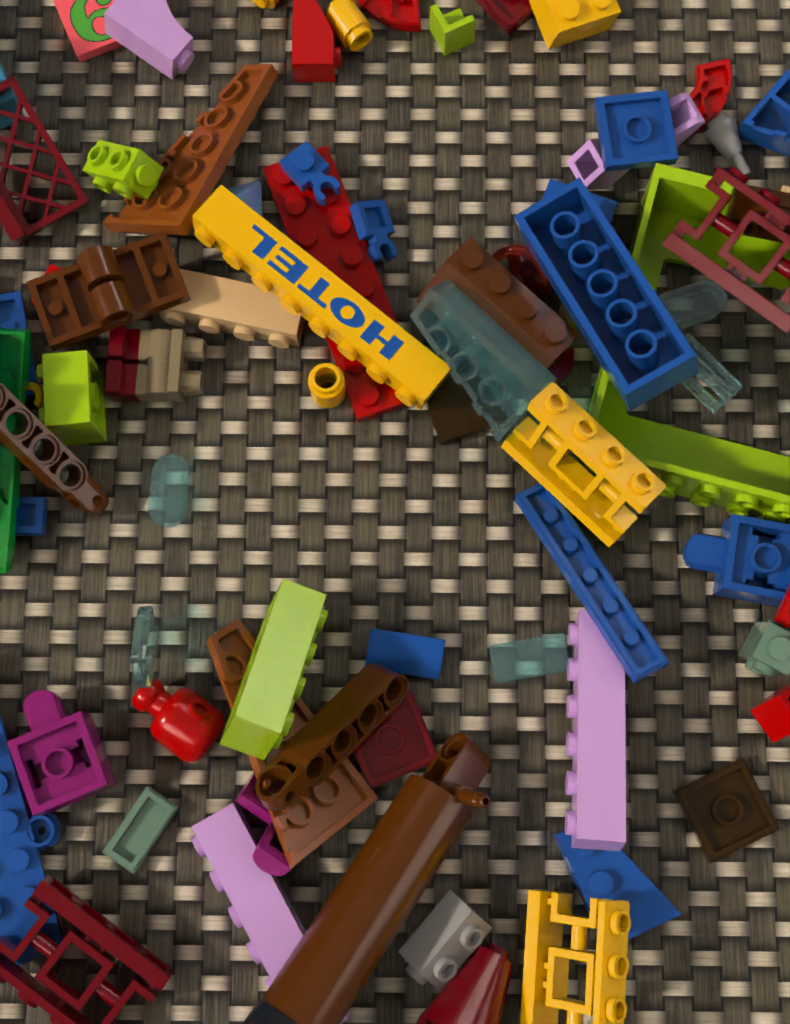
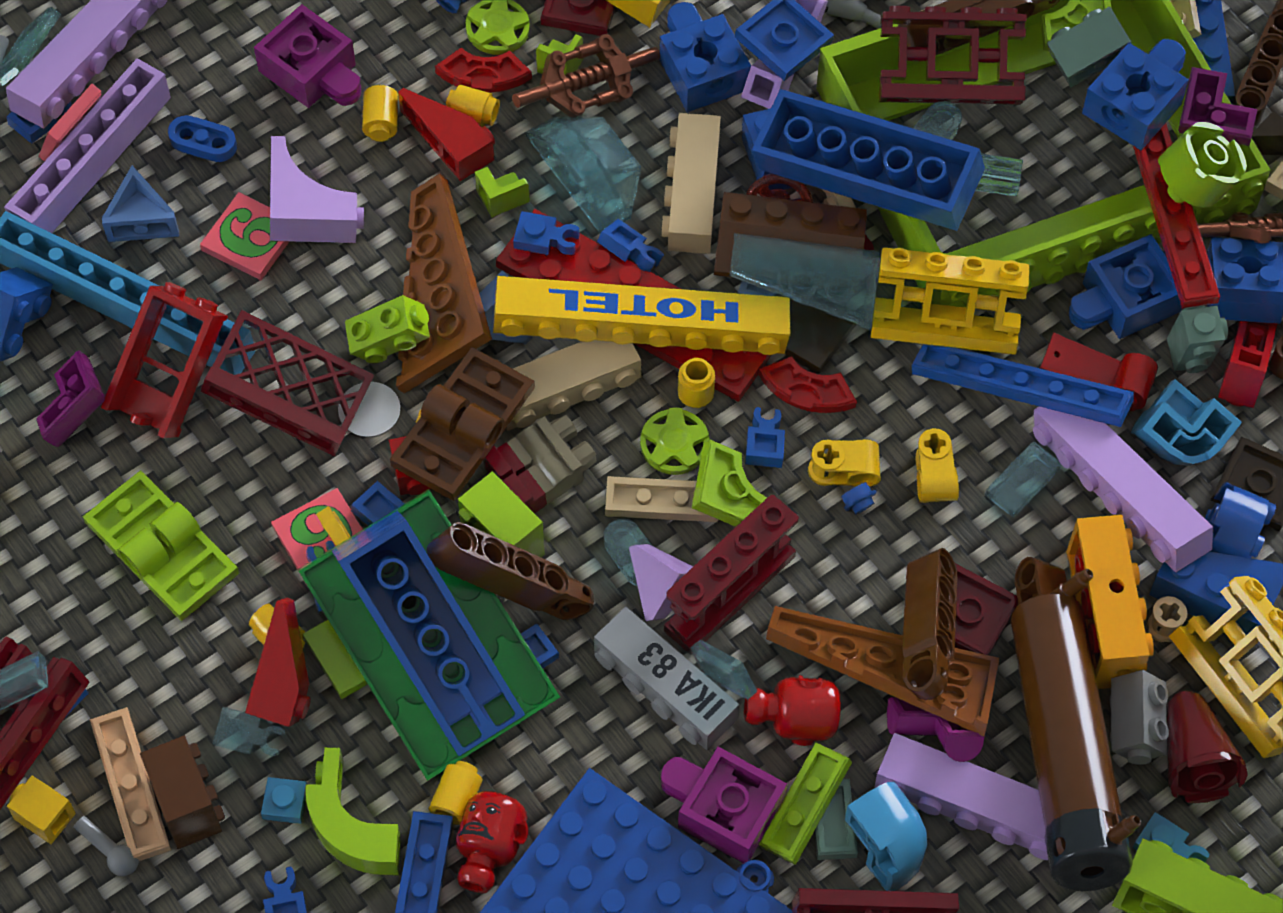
camera: 40 degrees left, 15 degrees down
lime brick [220,578,328,760] -> none
blue slope [365,628,445,680] -> none
none -> white sticker [338,382,400,437]
none -> lime panel [475,167,530,218]
none -> copper bar [512,34,660,118]
none -> clear light blue wedge [526,116,641,234]
none -> light grey brick [594,606,739,750]
none -> tan plate [605,476,717,522]
none -> lavender slope [629,544,693,622]
none -> lime wheel [640,408,709,475]
none -> blue brick [659,2,751,113]
none -> tan brick [662,113,721,254]
none -> dark red fence [664,495,799,655]
none -> lime tile [692,440,767,527]
none -> blue plate [745,407,785,468]
none -> red tile [759,356,857,413]
none -> lime tile [759,742,852,865]
none -> yellow piece [808,439,881,487]
none -> blue plate [841,482,877,515]
none -> dark azure brick [845,782,927,891]
none -> yellow piece [915,428,959,503]
none -> red door [1040,333,1159,411]
none -> light orange brick [1066,515,1154,689]
none -> dark azure brick [1131,379,1242,466]
none -> tan bush [1147,596,1187,642]
none -> blue brick [1205,482,1276,558]

